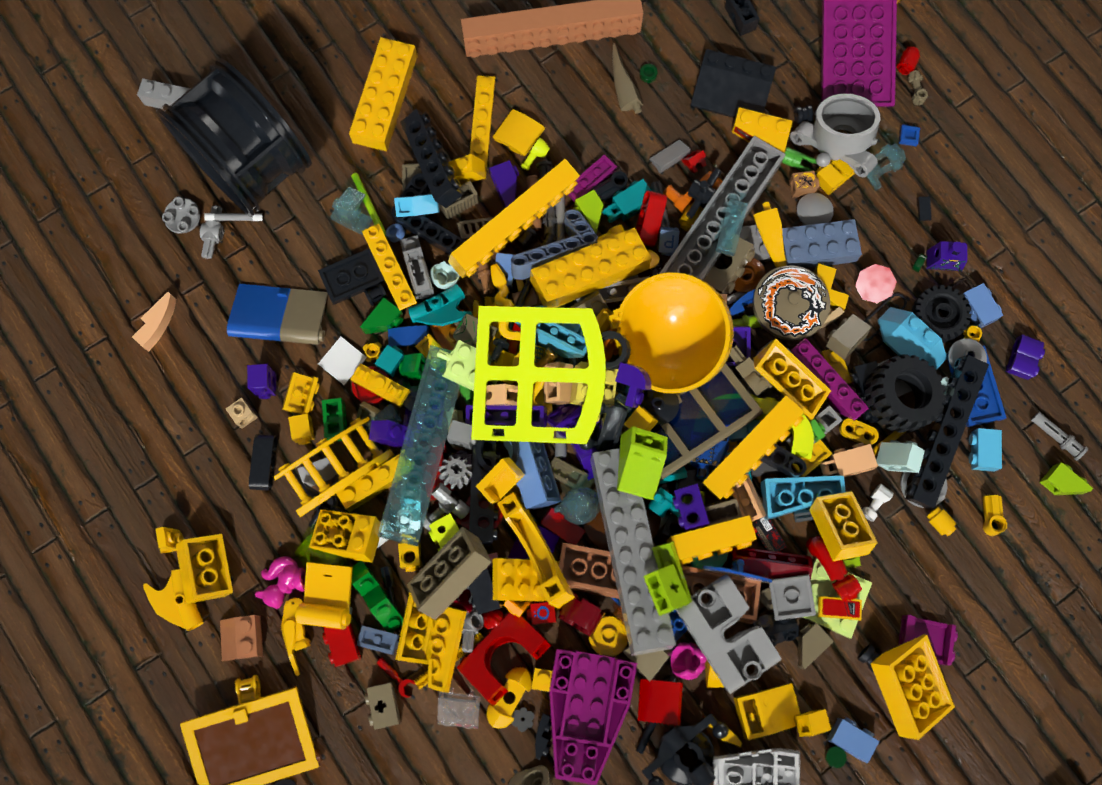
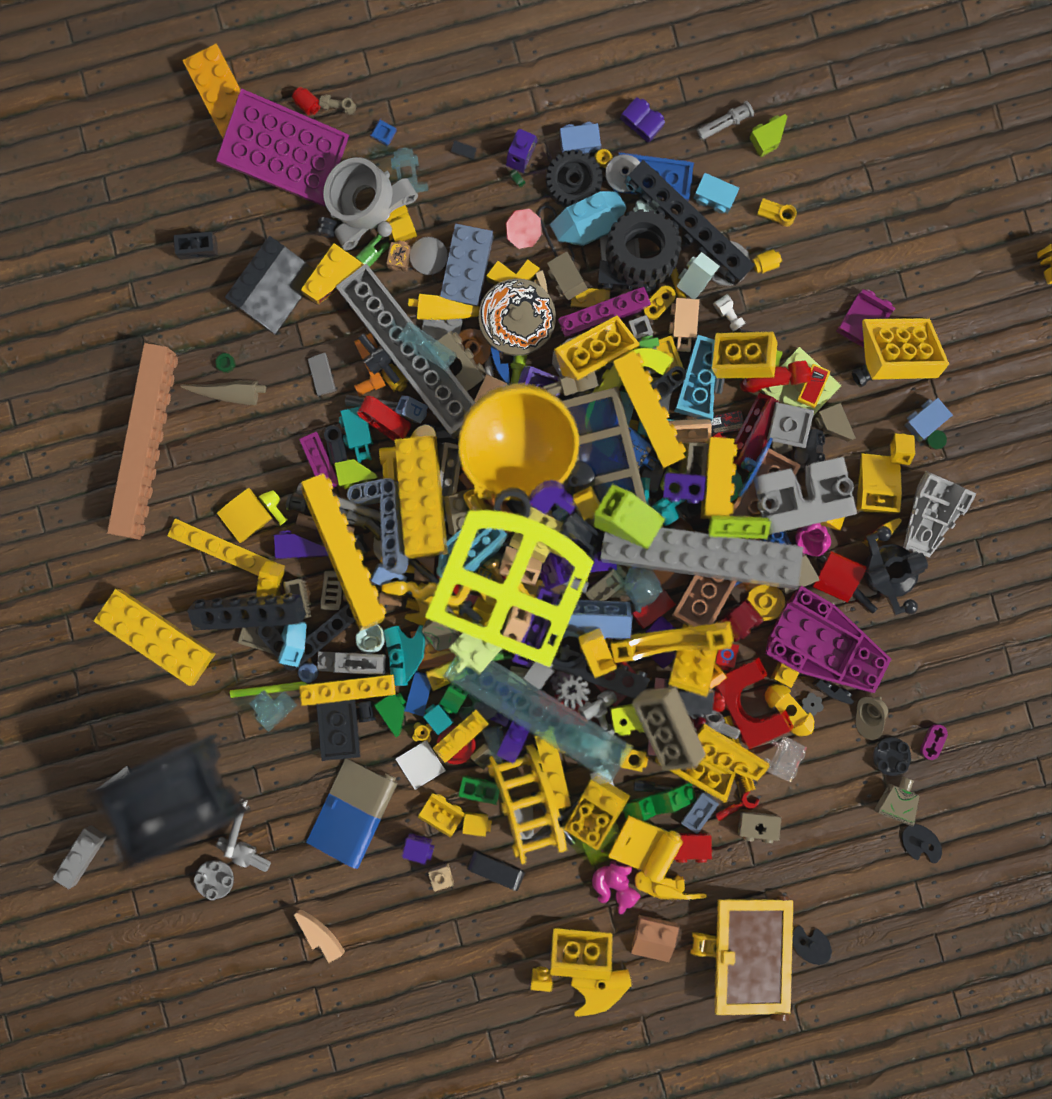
camera: 70 degrees left, 10 degrees up
lime brick [643,564,690,616] -> none
red tile [681,150,706,173] -> none

